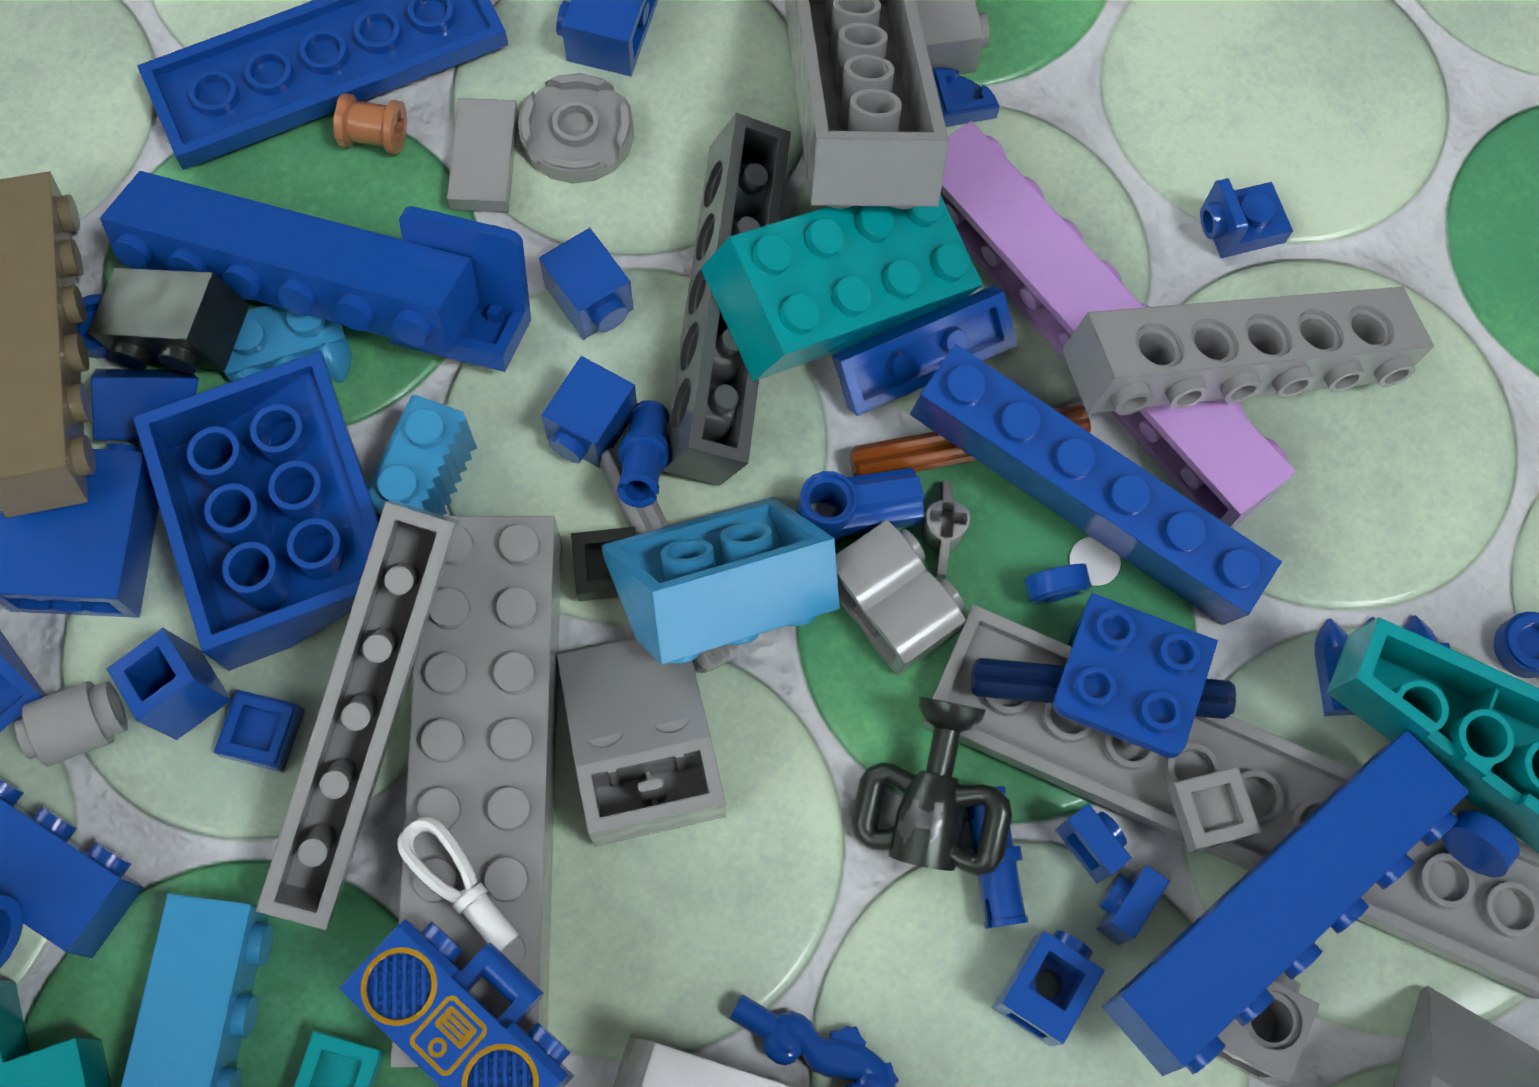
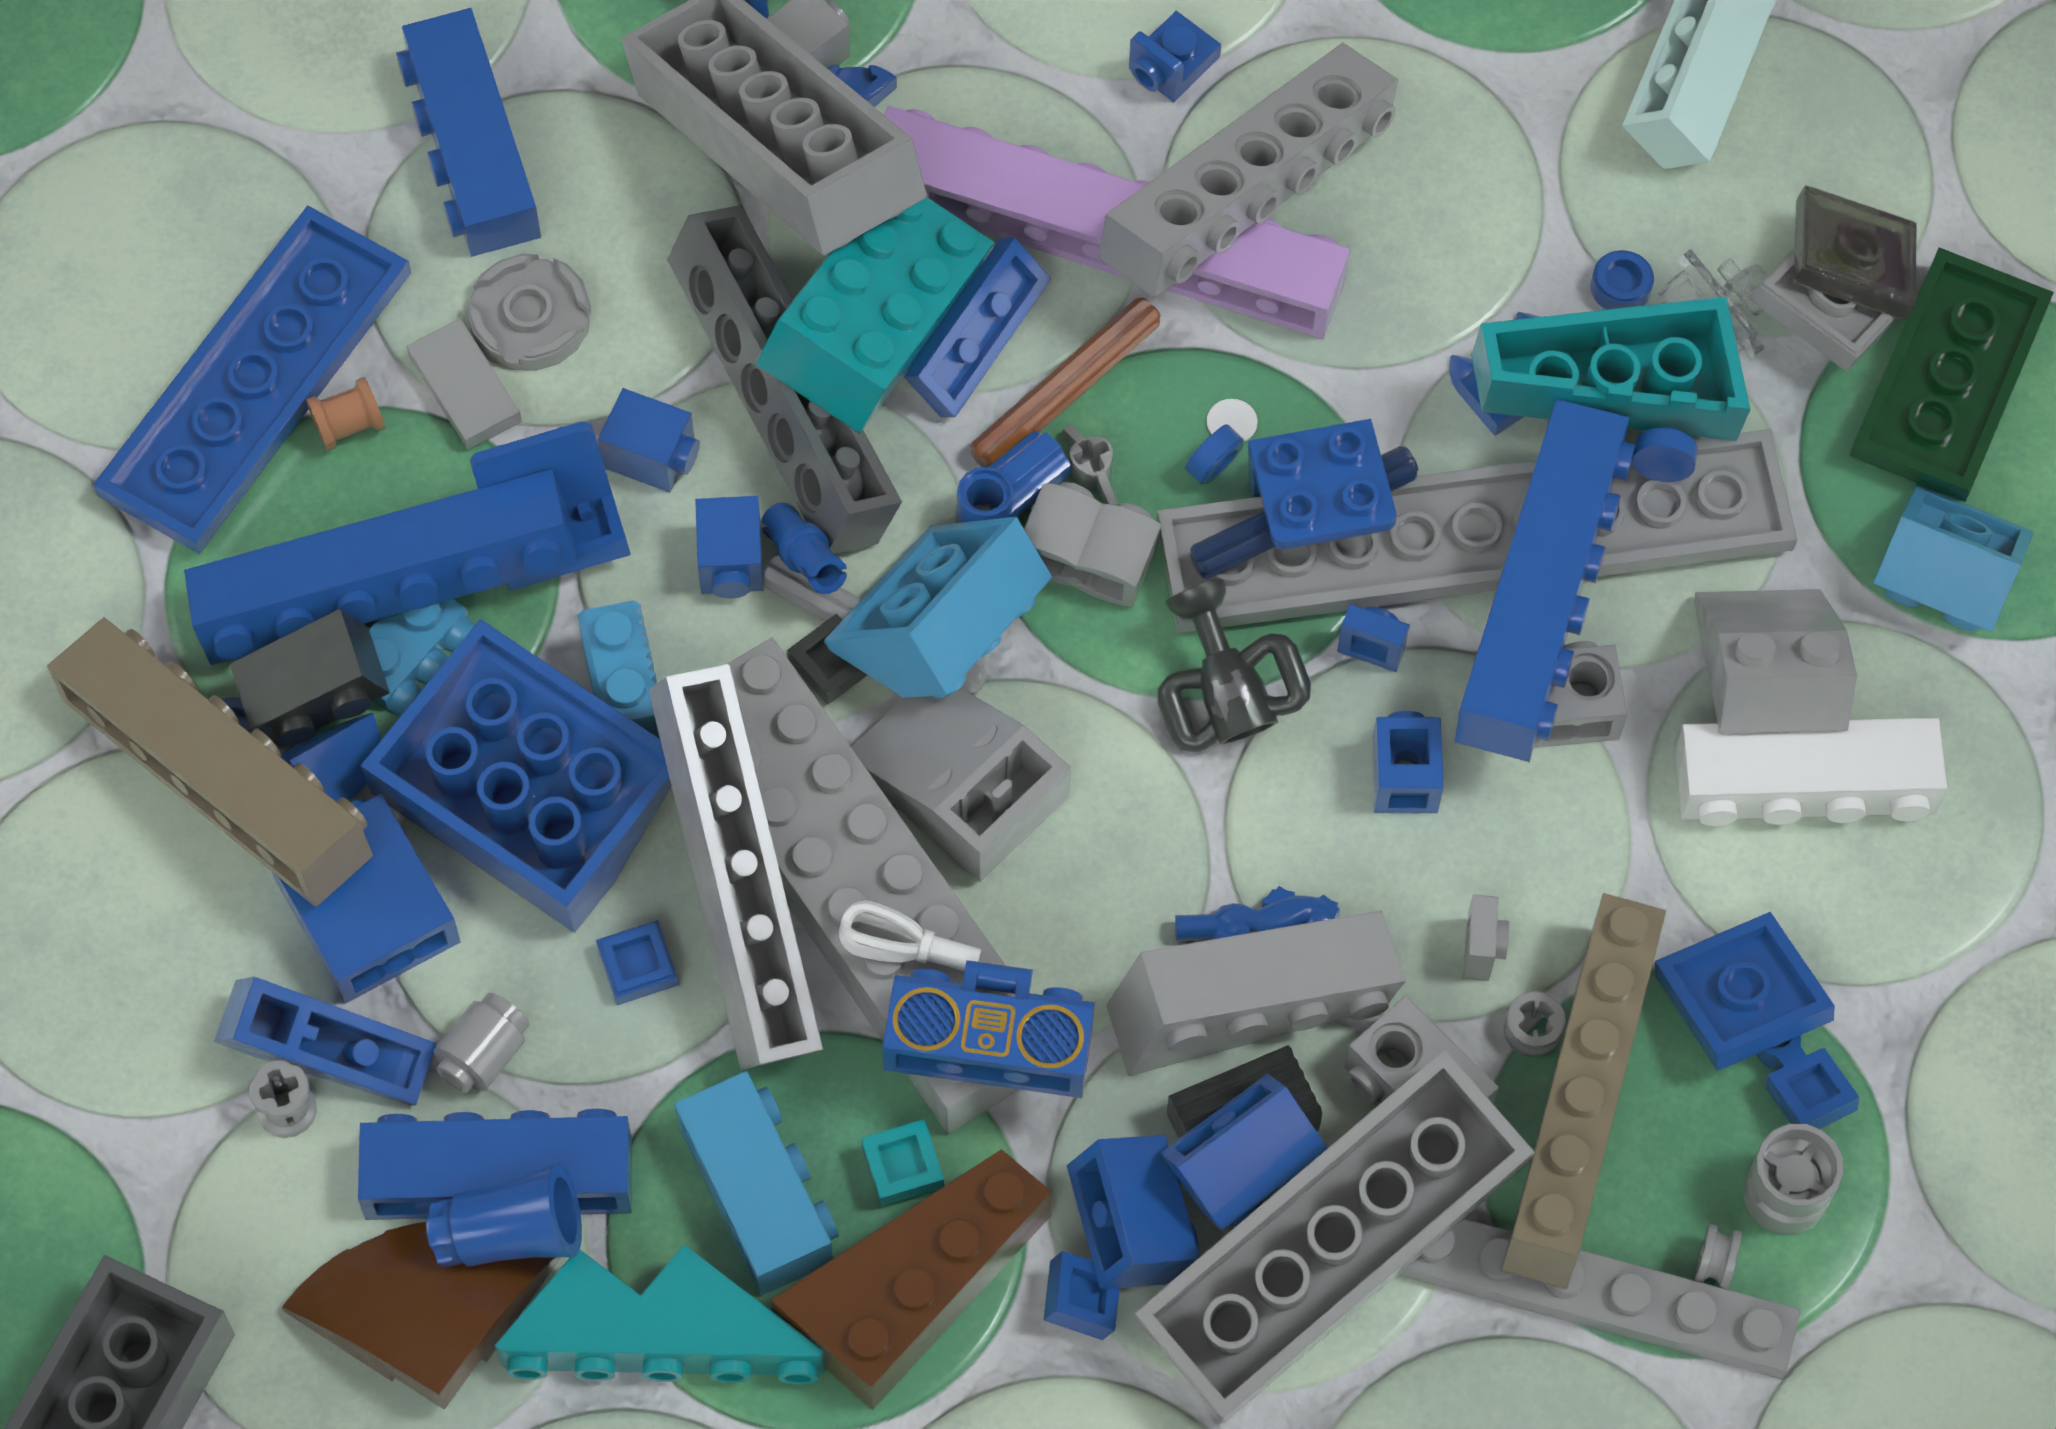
camera: 30 degrees left, 5 degrees down
blue brick [106,628,231,740] -> none
blue brick [909,343,1282,625] -> none
blue pin [966,786,1029,929] -> none
blue plate [1096,865,1170,945] -> none
light grey plate [1167,767,1261,853] -> none

